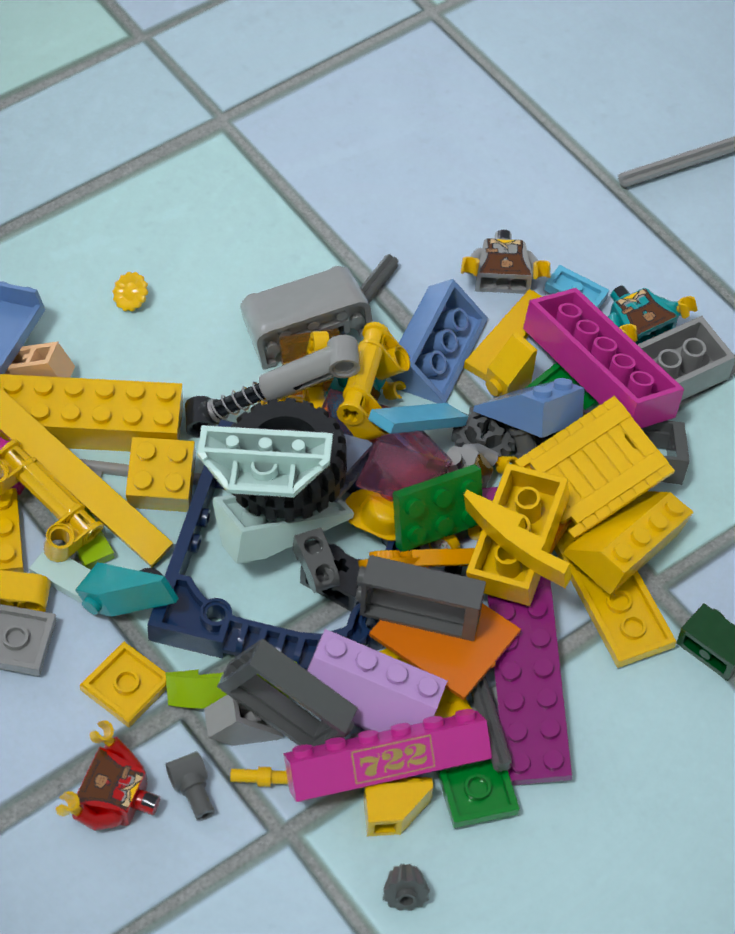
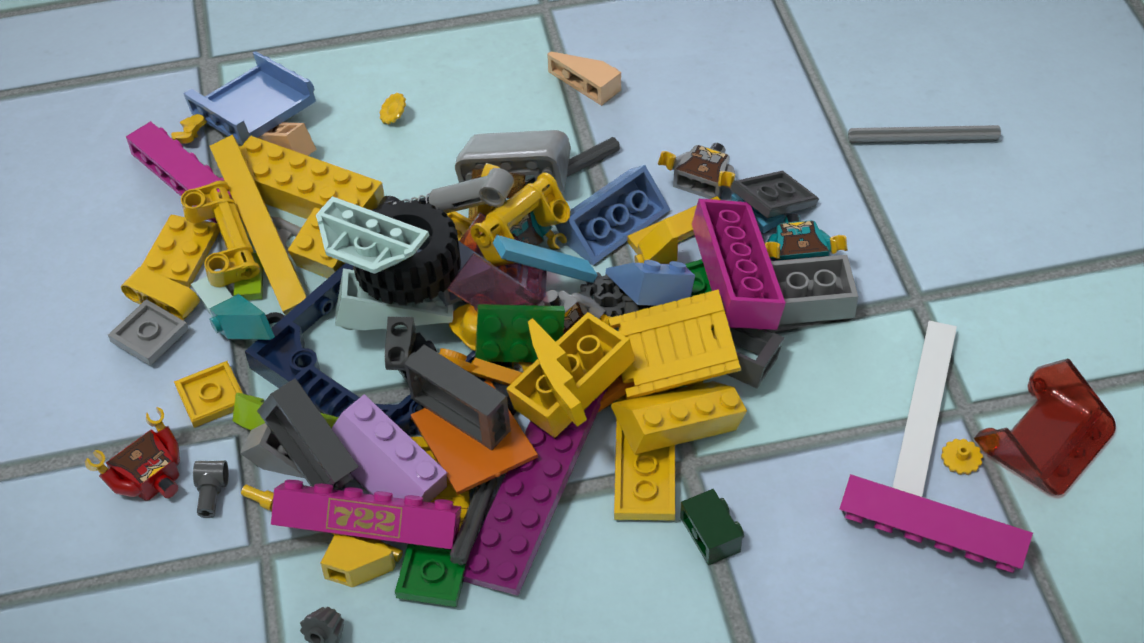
camera: 30 degrees right, 5 degrees down
none -> light nougat slope [547,51,621,106]
none -> dark grey tile [730,171,819,218]

